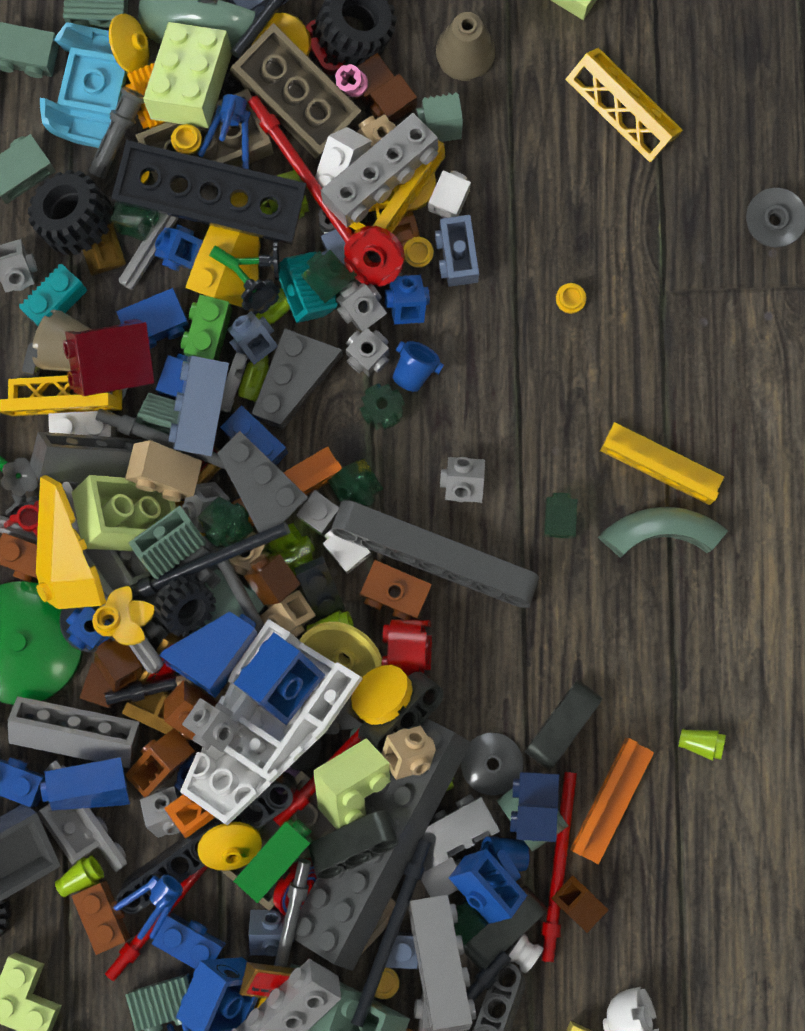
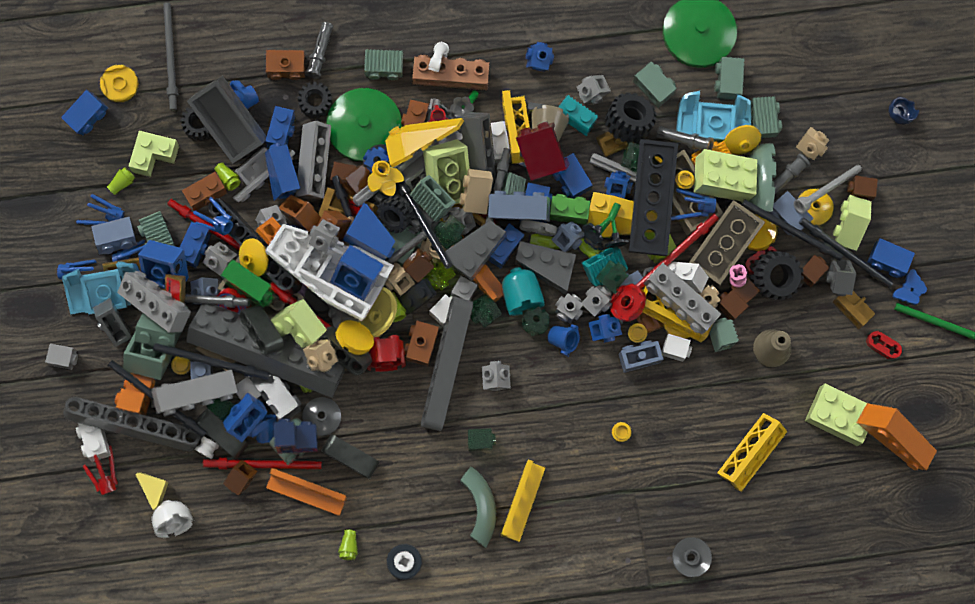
camera: 70 degrees right, 5 degrees down
none -> light grey brick [203,242,237,276]
none -> black wheel [387,544,422,580]
none -> teal cylinder [502,267,544,316]

